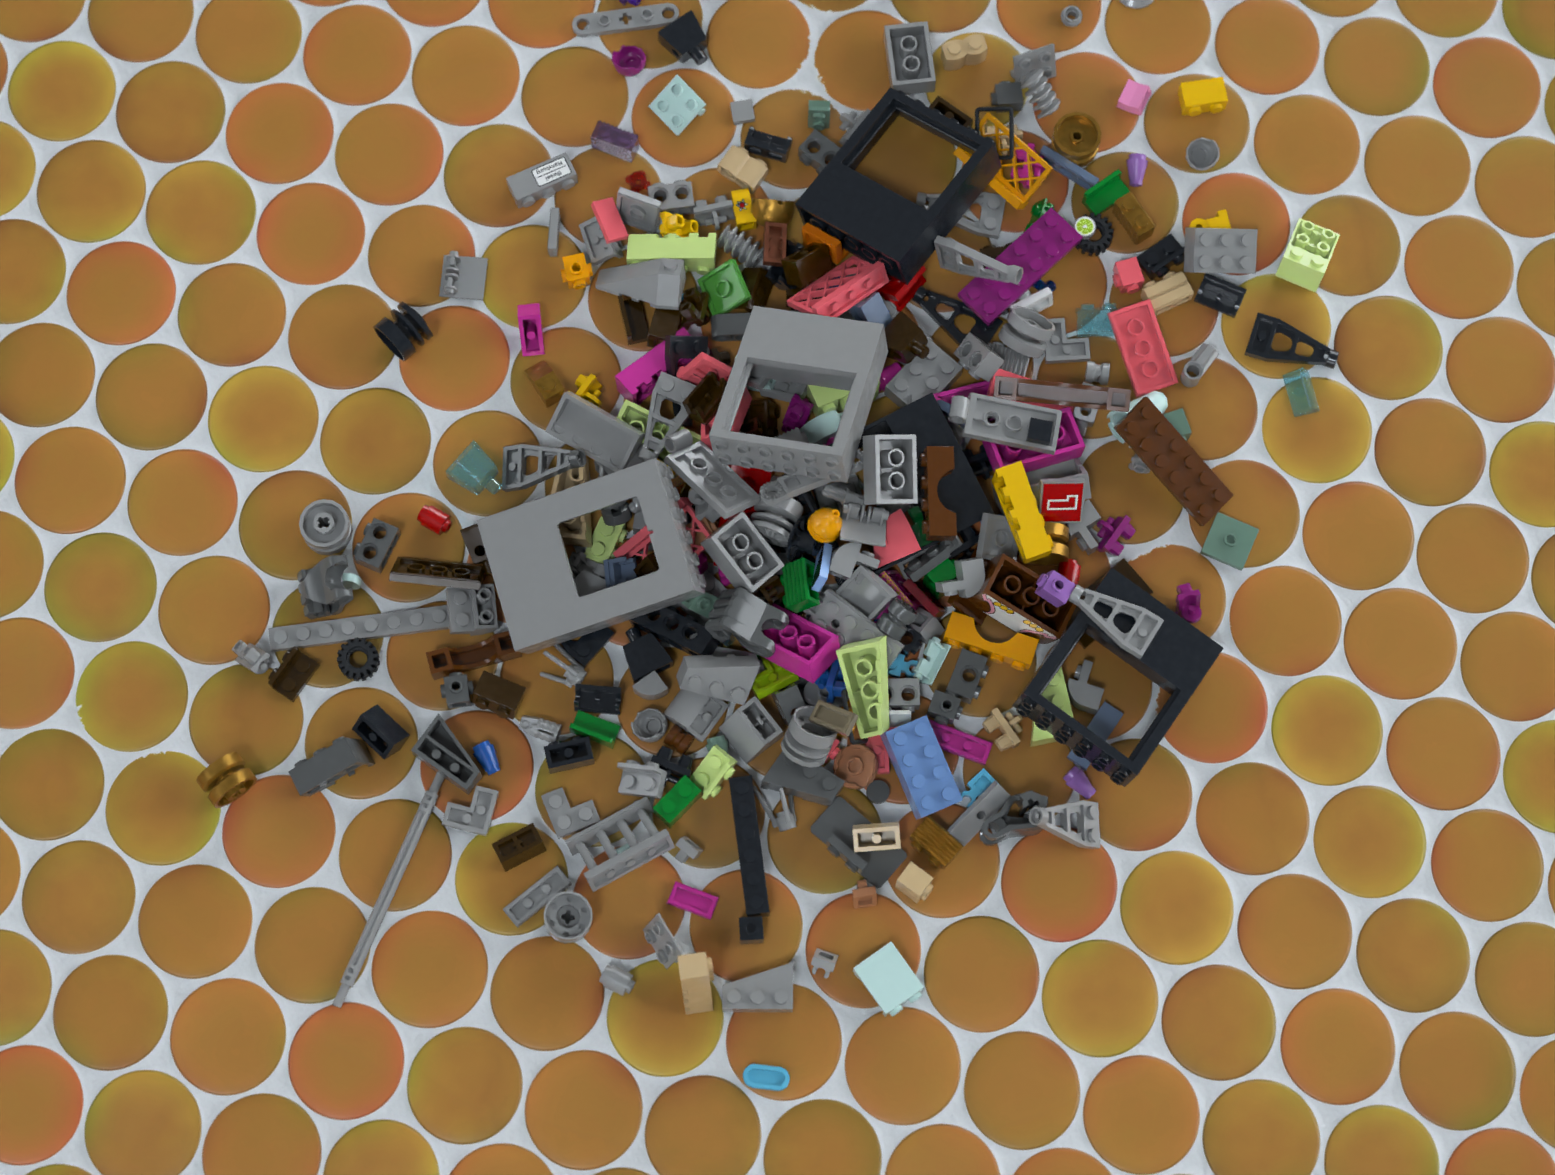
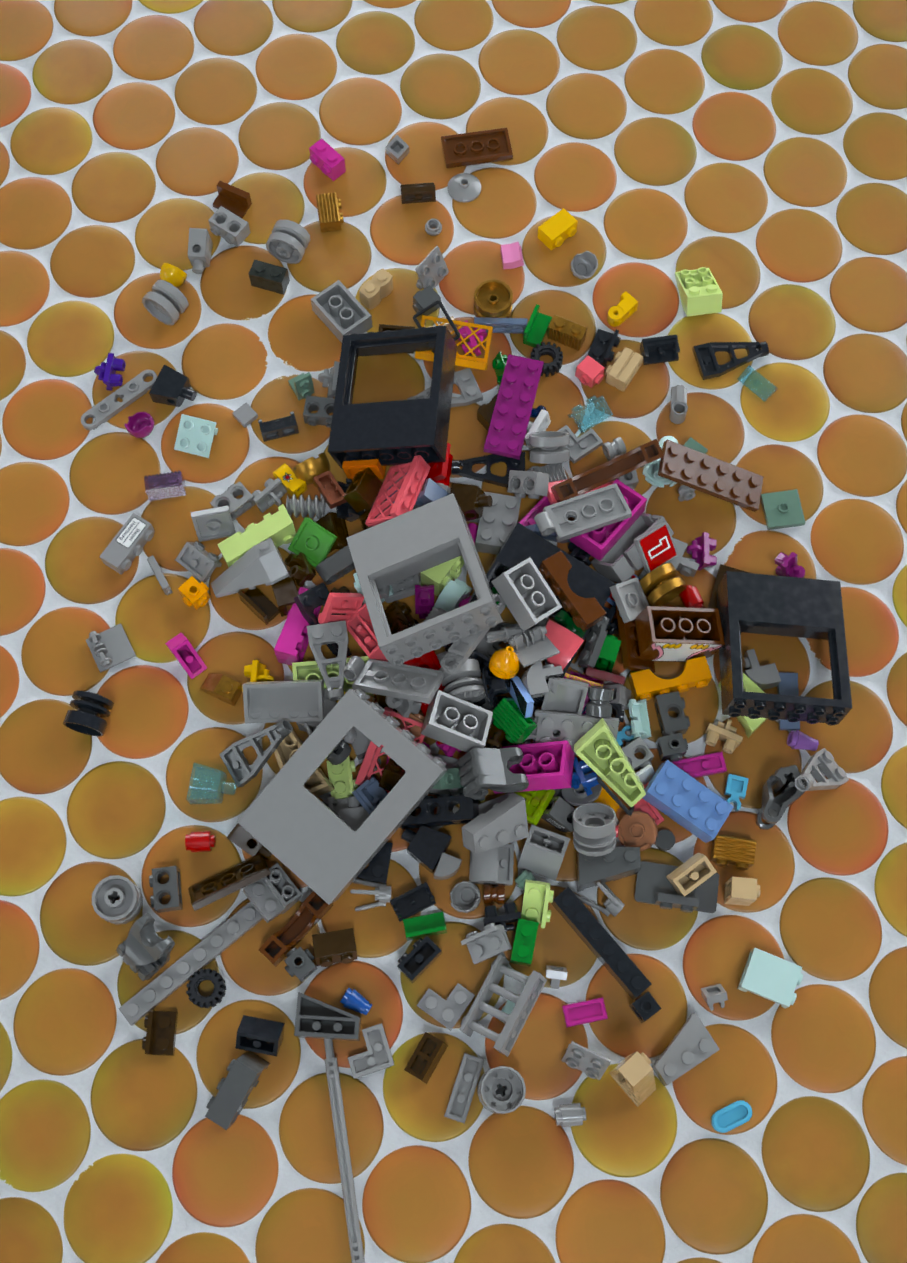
camera: 30 degrees left, 5 degrees down
pearl gold wheel [196,752,257,808] -> none
light grey hips [232,640,270,674] -> none
light aqua tile [342,573,362,590] -> none
light grey hinge [518,715,562,742] -> none
coral tile [591,197,629,244] -> none
clear red plate [625,170,651,193] -> none
yellow hips [659,211,698,238] -> none
dark brown hinge [682,371,727,426] -> none
tan brick [717,145,768,194] -> none
dark tan tile [808,700,859,737] -> none
nougat tile [852,879,877,909] -> none
light grey plate [934,236,1023,284] -> none
light grey brick [935,557,985,598] -> none
light grey tile [947,781,1011,846] -> none
yellow wedge [991,461,1053,564] -> none
light grey piece [1019,68,1060,119] -> none
black tile [1026,417,1053,445] -> none
medium lavender brick [1034,570,1076,607] -> none
light grey plate [1068,584,1164,659] -> none
tile [1073,216,1096,239] -> none
coral tile [1107,299,1179,397] -> none
medium lavender cone [1126,153,1148,187] -> none
light grey brick [1184,227,1258,274] -> none

